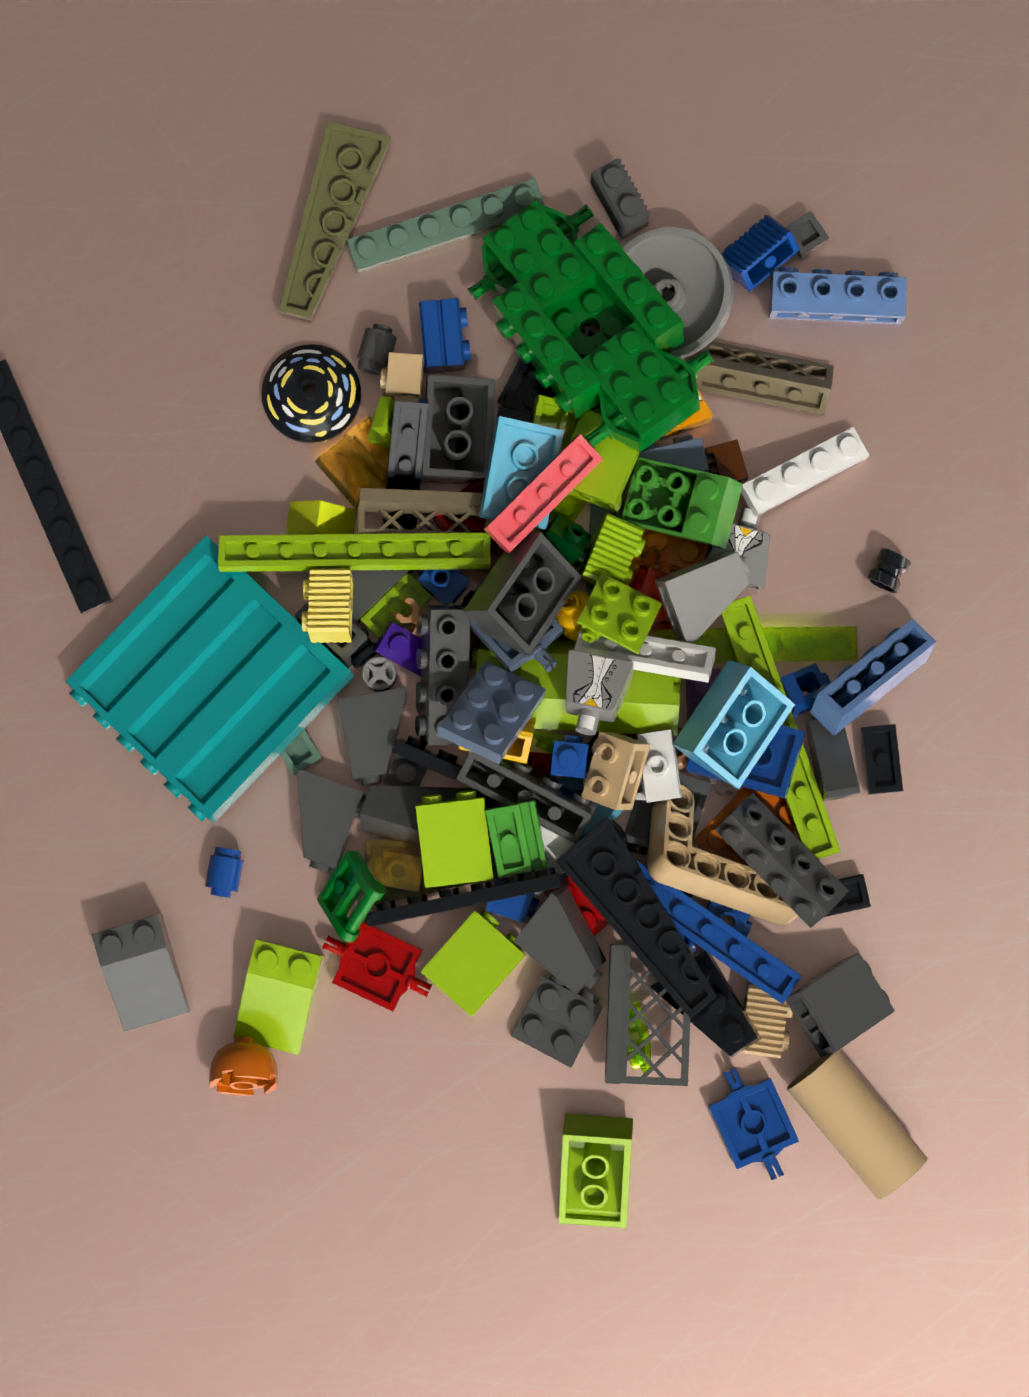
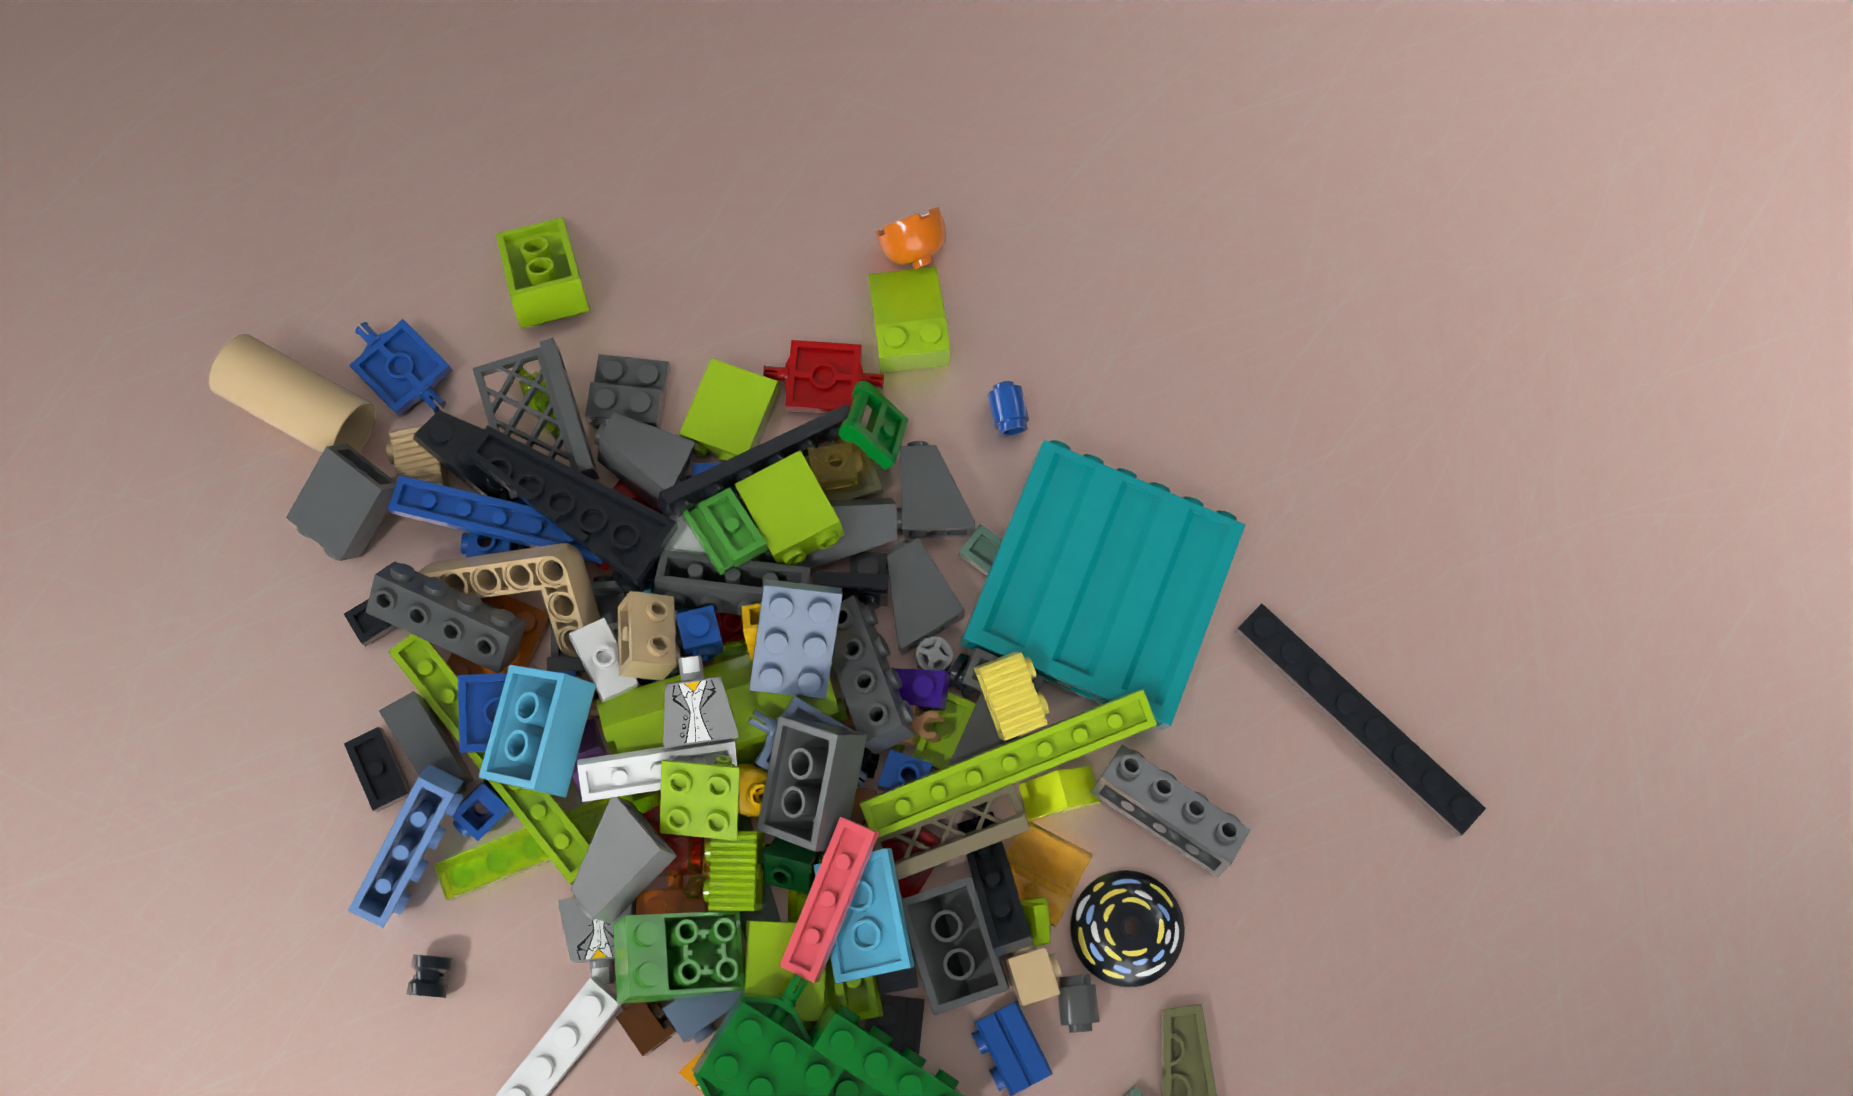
camera: 155 degrees right, 10 degrees down
slope [91,914,190,1032] -> none
none -> dark grey brick [1090,744,1251,878]

